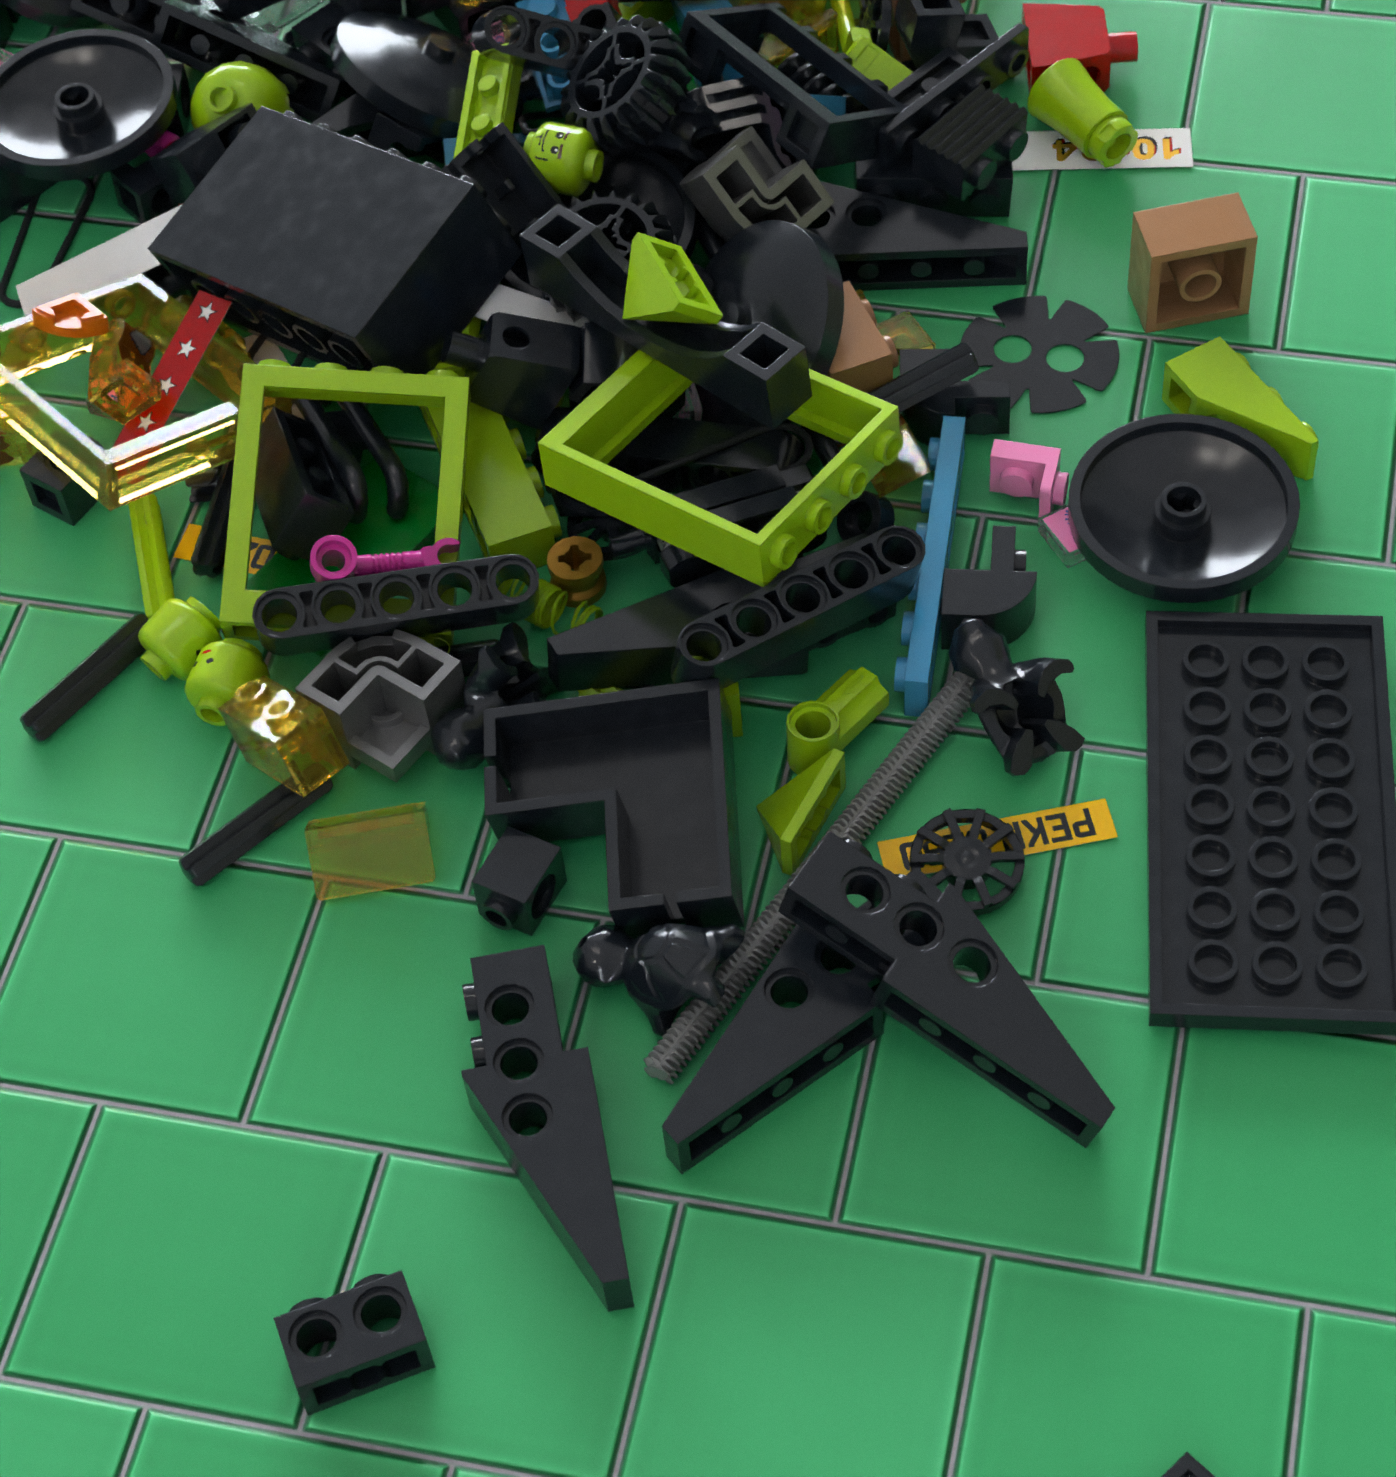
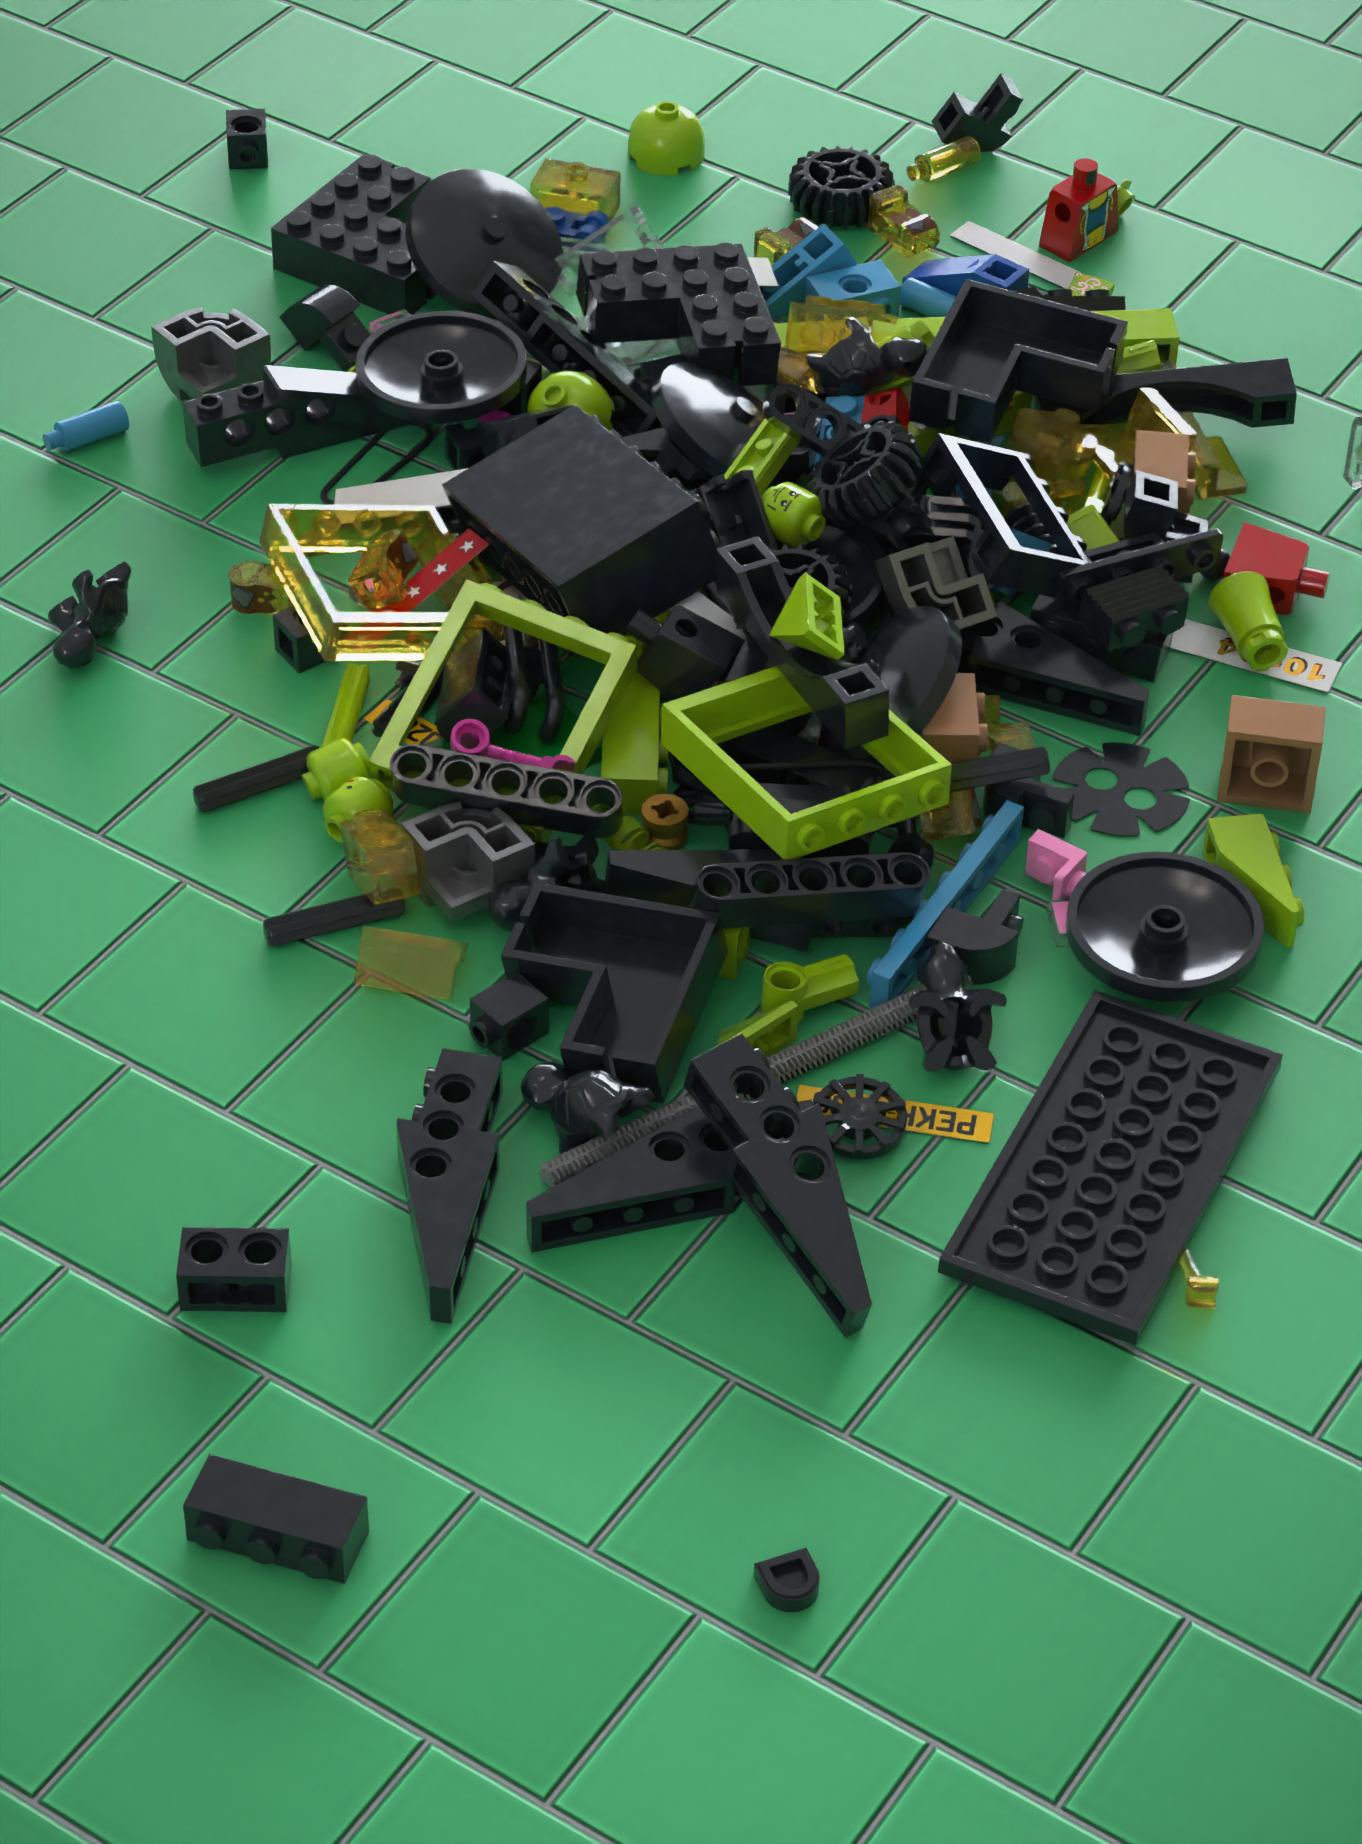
camera: 15 degrees right, 10 degrees down
orange tile [32,292,109,338] -> none

